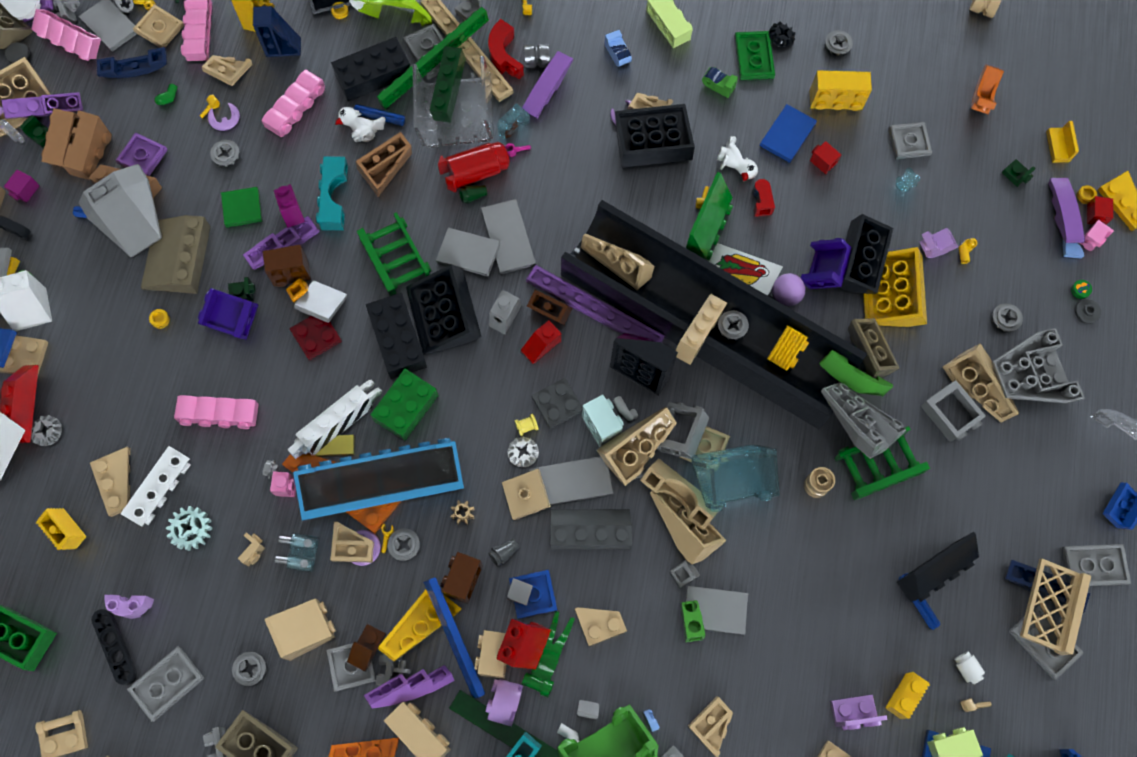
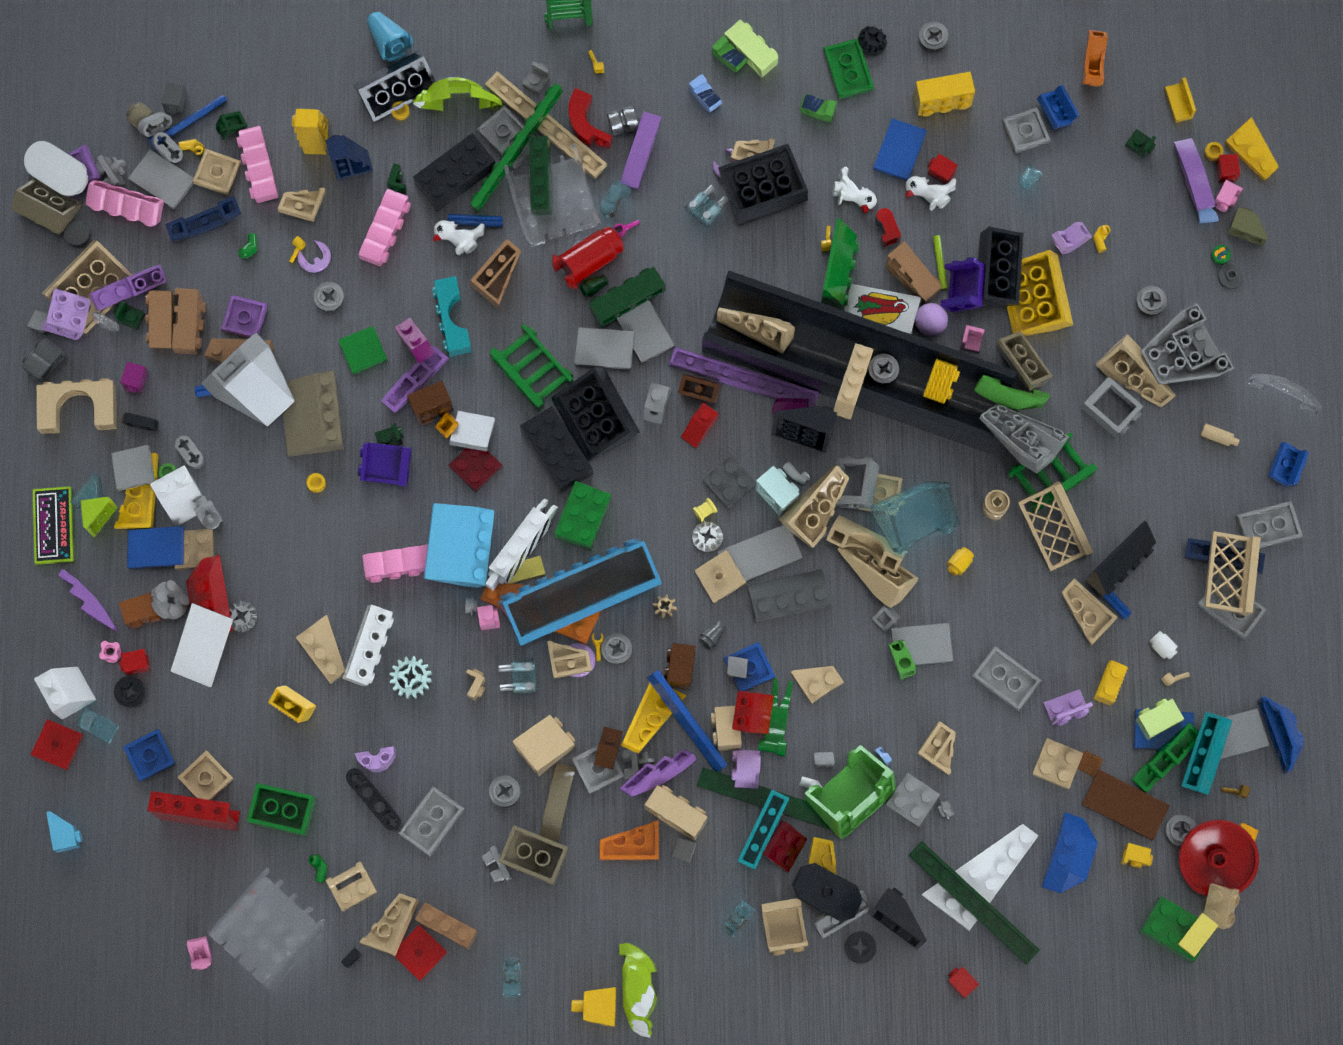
camera: 10 degrees left, 5 degrees up
none -> light grey beam [175,436,204,469]
none -> light grey hips [194,496,223,530]
none -> green arm [308,854,327,883]
none -> dark green bracket [387,163,407,194]
none -> medium azure slope [424,503,495,589]
none -> dark tan slope [539,763,576,843]
none -> dark green brick [589,267,666,328]
none -> clear light blue piece [684,185,729,227]
none -> bright green leg [711,36,747,72]
none -> medium nougat wedge [885,241,942,306]
none -> white animal [905,176,957,211]
none -> lime bar [933,235,948,291]
none -> yellow brick [946,547,974,576]
none -> bright pink panel [960,325,985,353]
none -> light grey tile [971,646,1042,712]
none -> tan fence [1018,481,1093,571]
none -> blue bracket [1037,85,1079,130]
none -> tan wing [1061,579,1118,646]
none -> tan cylinder [1200,423,1240,447]
none -> olive slope [1228,207,1268,246]

